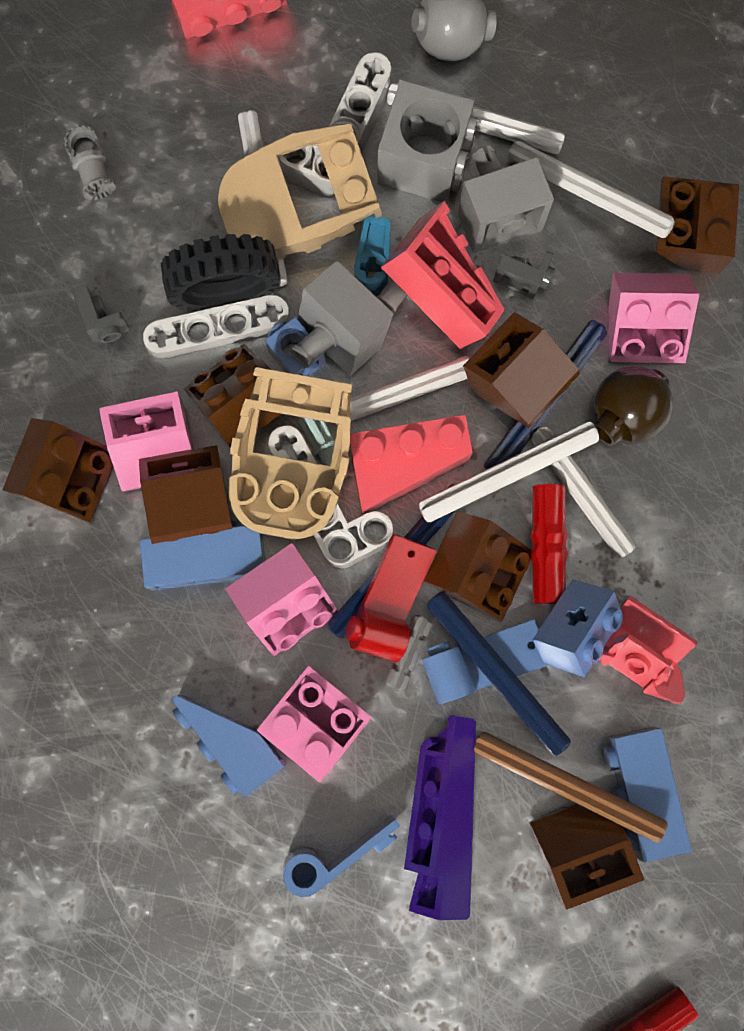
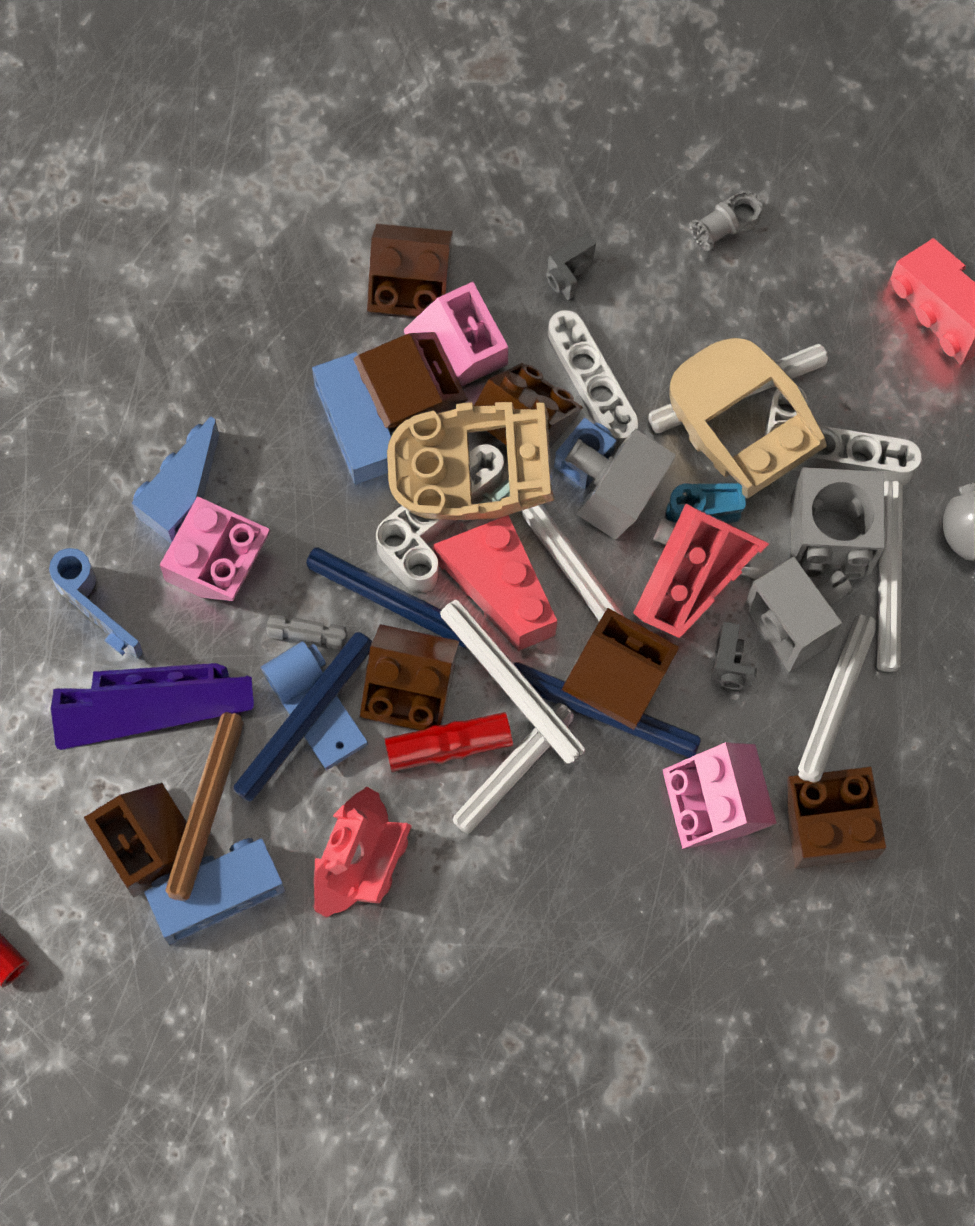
camera: 75 degrees right, 10 degrees down
black tyre [161,234,281,311] -> none
bright pink slope [225,543,338,656] -> none
door [346,533,437,663] -> none
medium blue brick [533,579,623,678] -> none
dark brown brick [593,366,673,447] -> none

